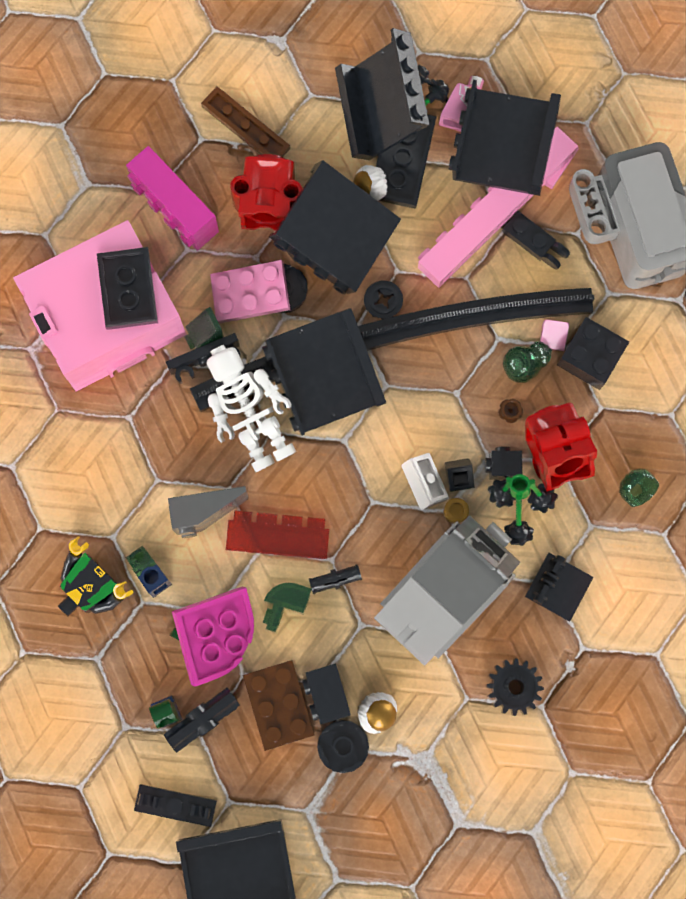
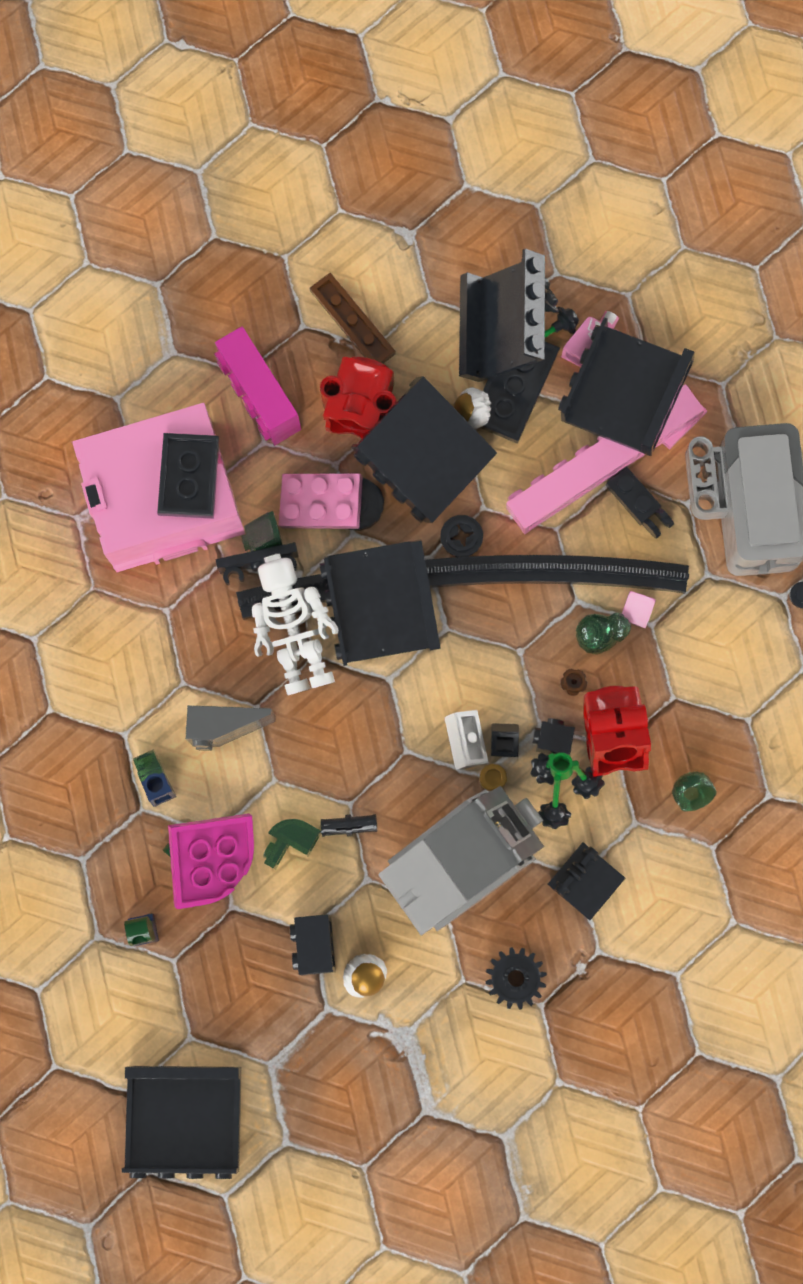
camera: 20 degrees right, 0 degrees up
torso [58,536,133,616] -> none
black plate [134,784,217,827] -> none
black piece [164,687,240,753] -> none
clear red windscreen [226,510,330,560] -> none
reddish brown plate [243,660,315,751] -> none
black tile [317,720,369,773] -> none
black brick [557,317,629,390] -> none

